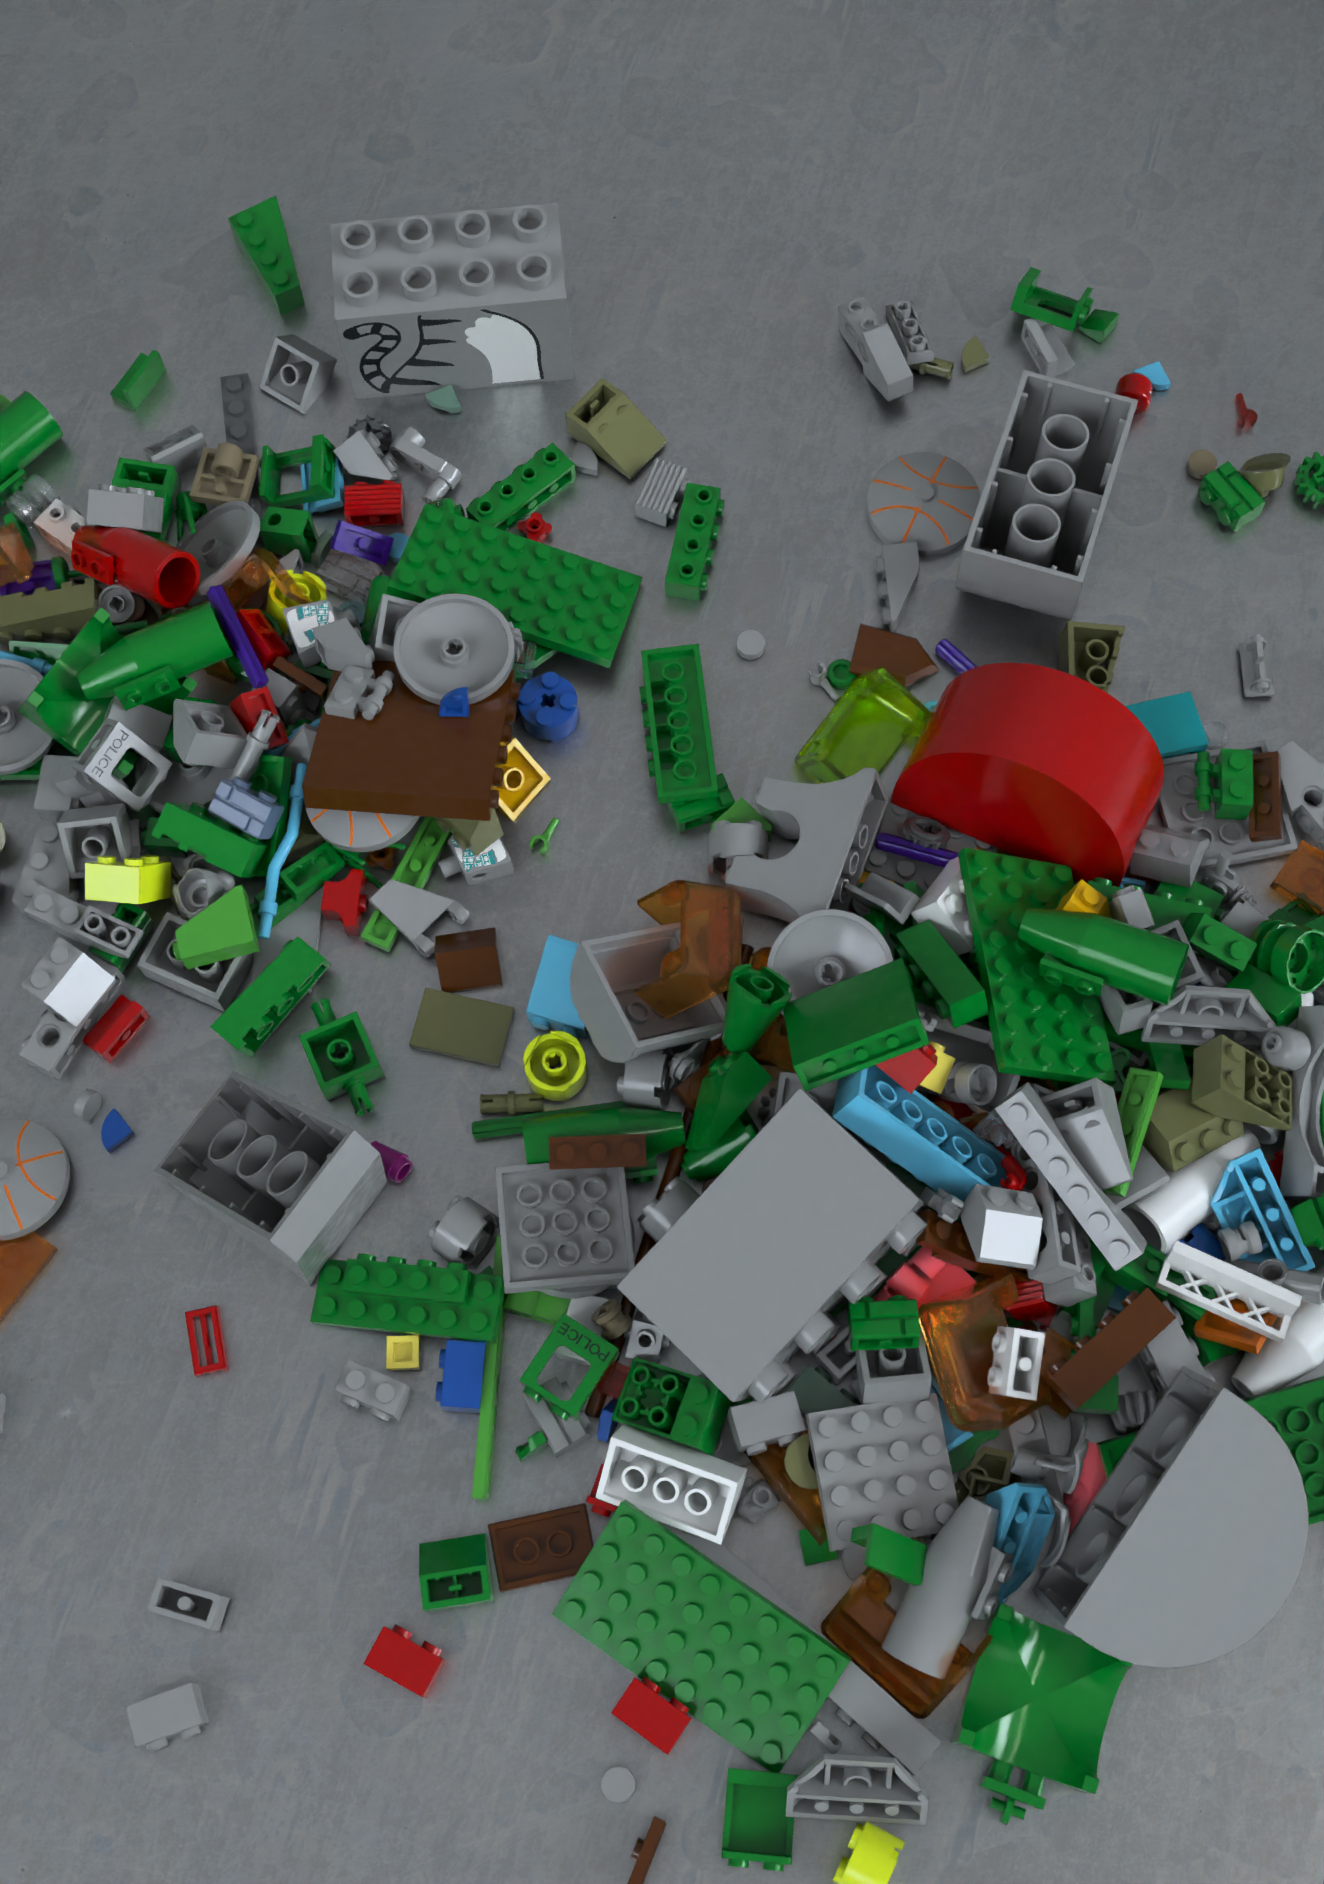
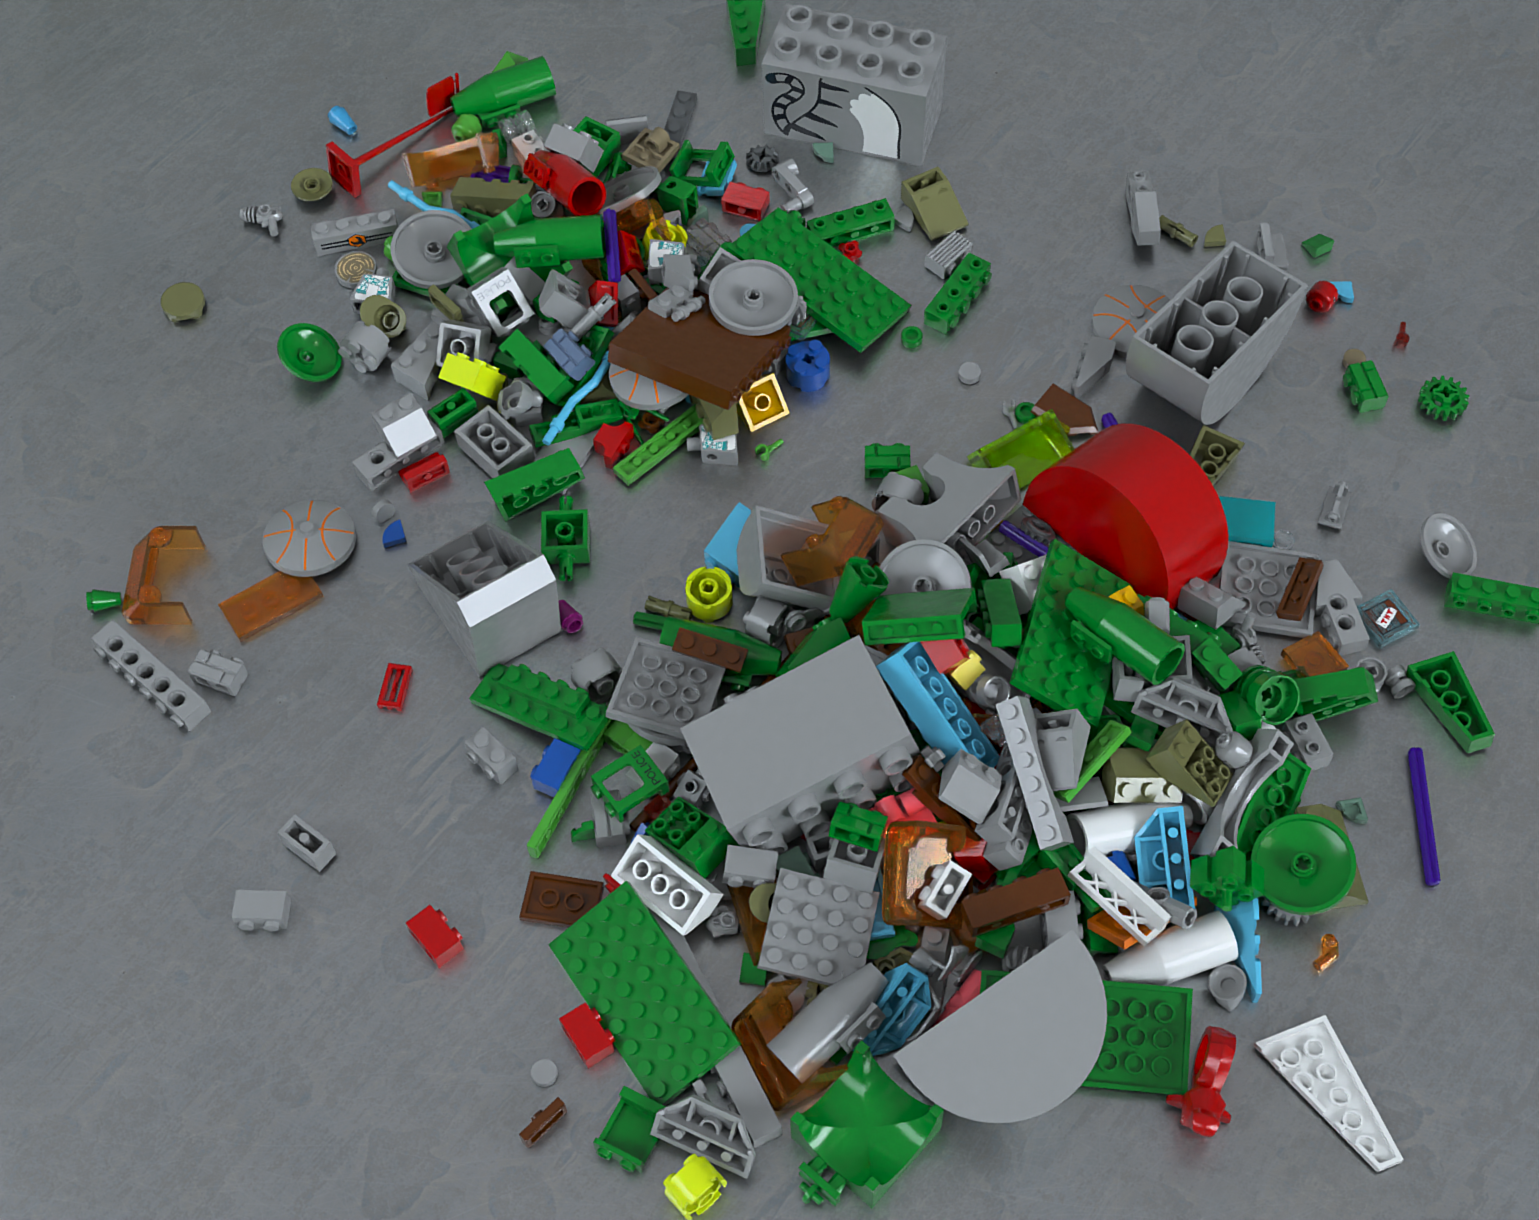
camera: 20 degrees right, 10 degrees down
light grey slope [23,885,144,959] -> none
green panel [110,350,166,411] -> none
bright green slope [172,885,260,970] -> none
light grey slope [259,334,337,413] -> none
dark purple tile [330,520,394,566] -> none
light grey slope [333,430,400,480] -> none
light grey flag [369,879,469,958] -> none
light yellow plate [386,1335,421,1371] -> none
olive tile [409,987,515,1067] -> none
green slope [419,1533,494,1613] -> none
reddish brown slope [435,927,503,993] -> none
blue tile [439,687,470,717] -> none
dark tan wheel [591,1299,633,1340] -> none
green plate [639,644,719,804] -> none
green panel [850,1523,927,1586] -> none
light grey tile [886,301,934,365] -> none
red arm [1000,1155,1028,1191] -> none
green window [1010,267,1094,332] -> none
green brick [1194,748,1253,820] -> none
light grey wheel [1218,1220,1262,1262] -> none
olive piece [1238,453,1291,498] -> none
none -> olive tile [428,284,464,322]
none -> green tile [901,326,923,348]

